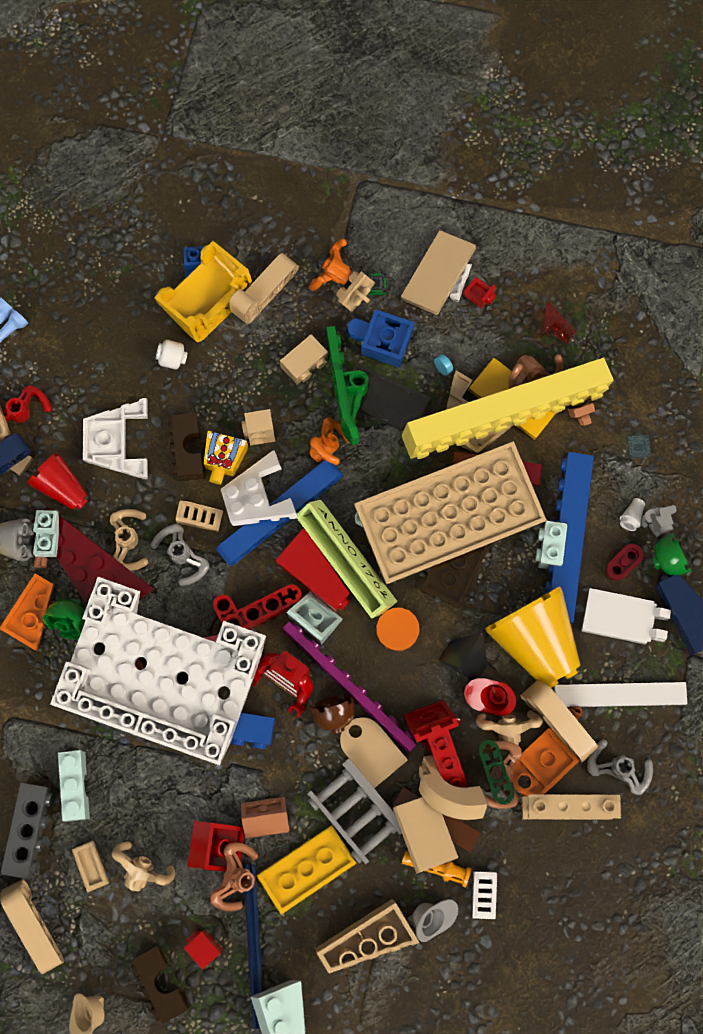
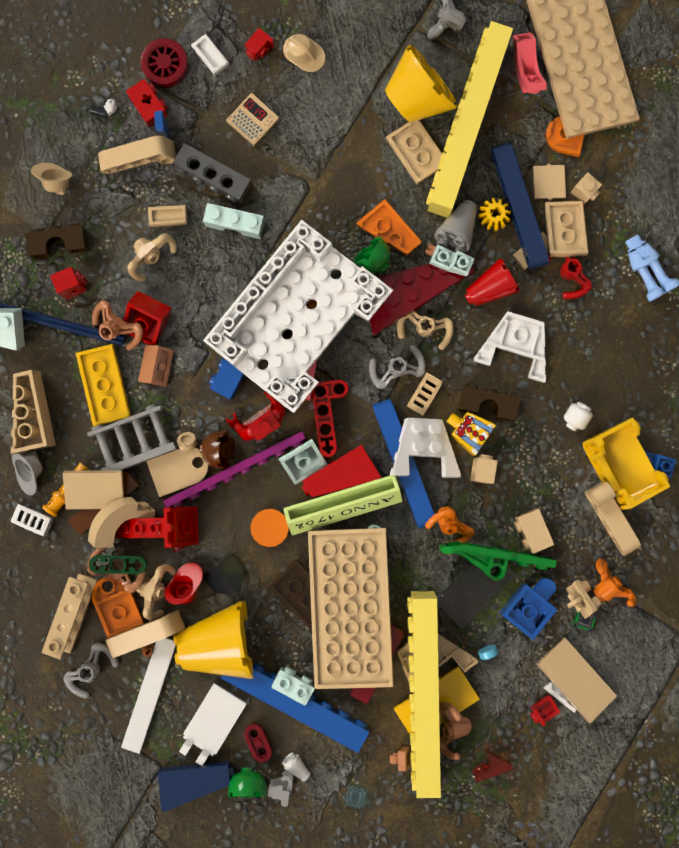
camera: 115 degrees right, 10 degrees up
none -> tan tile [177,432,197,451]

